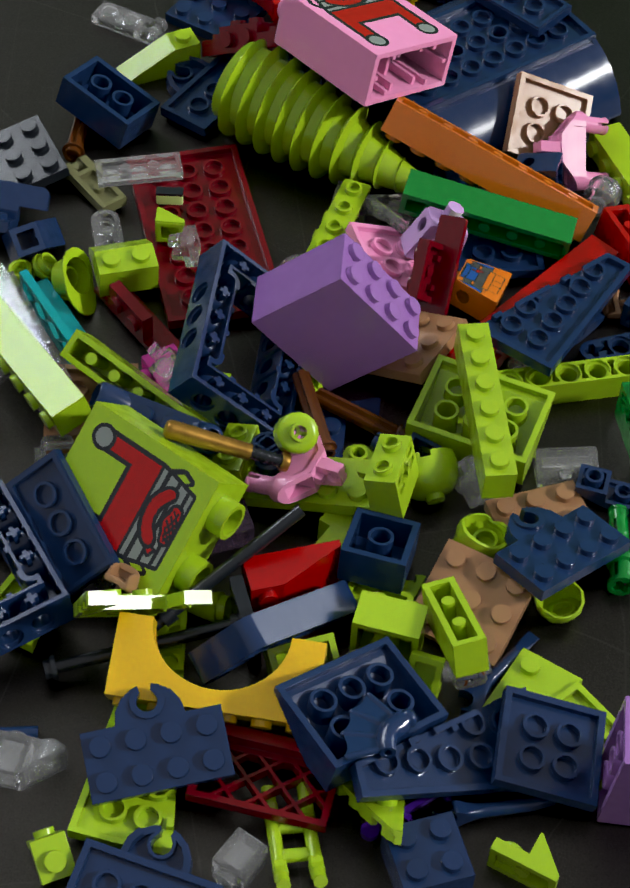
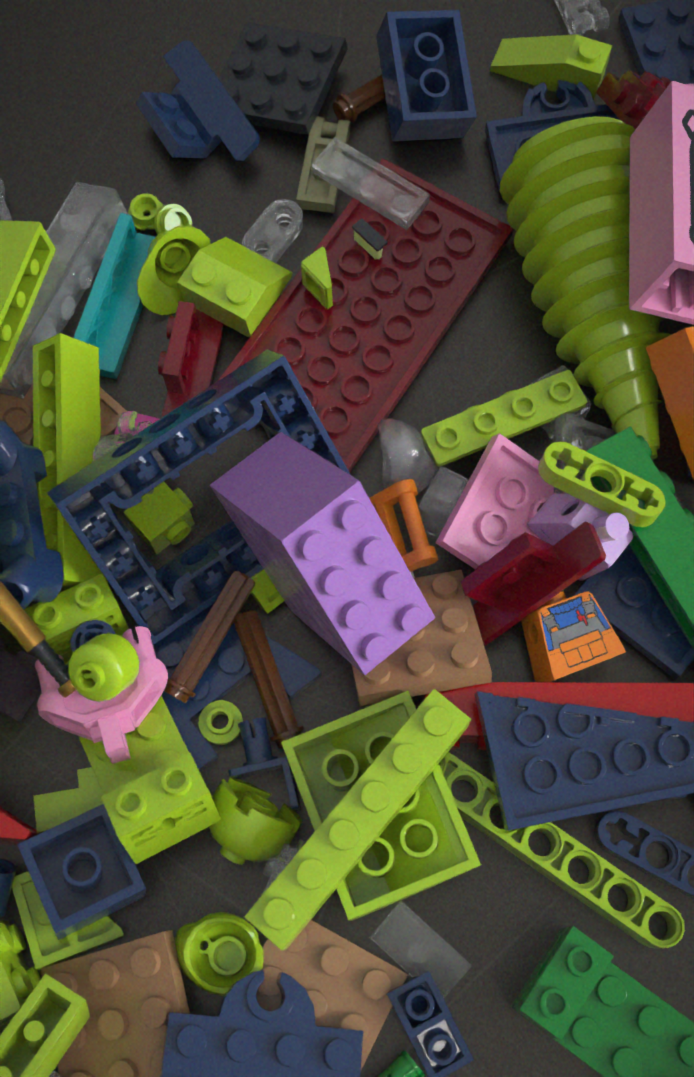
camera: 50 degrees right, 20 degrees up
dark blue slope [1,217,66,262] -> none
clear tile [168,225,201,267] -> none
none -> lime beam [538,442,665,527]

